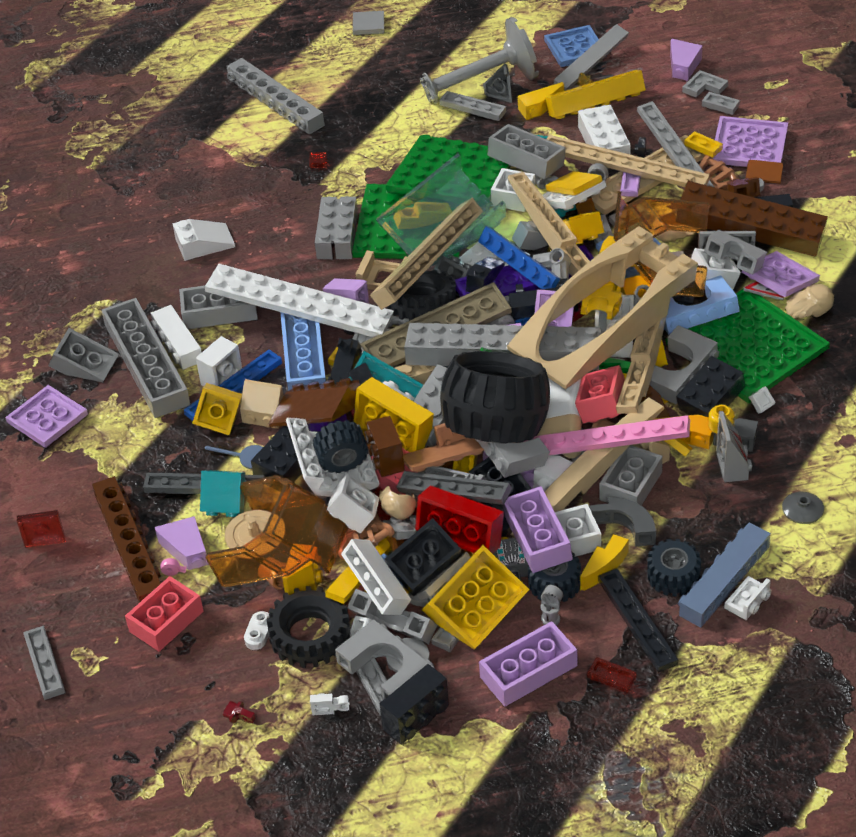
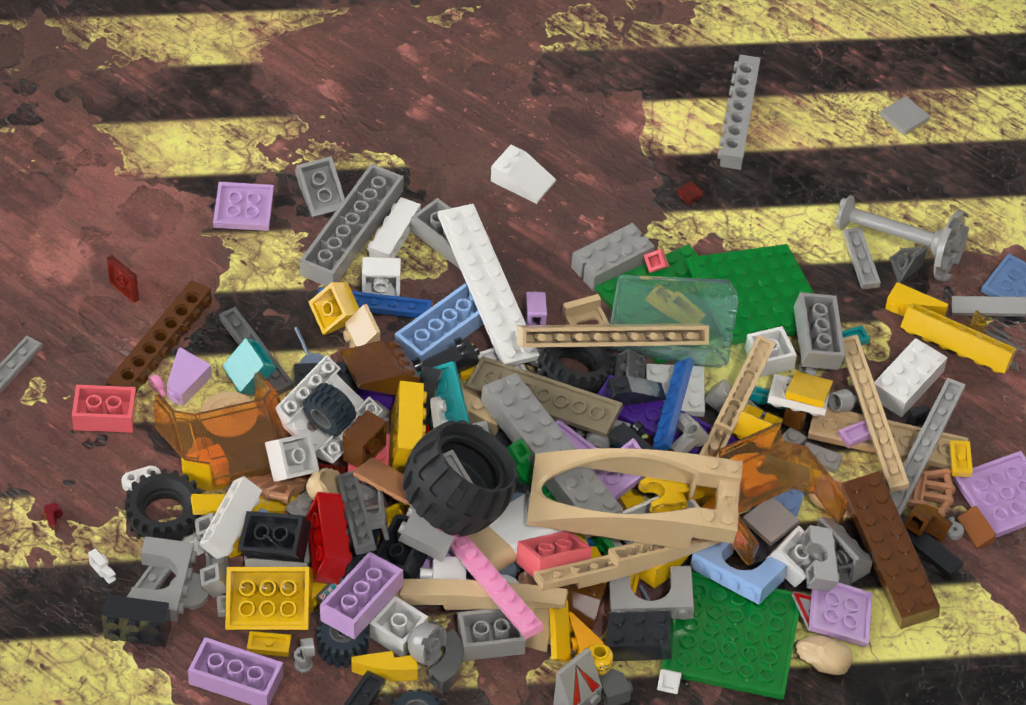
camera: 45 degrees right, 5 degrees up
none -> yellow plate [247,631,291,657]
none -> light grey cylinder [407,623,447,666]
none -> coral slope [643,249,669,273]

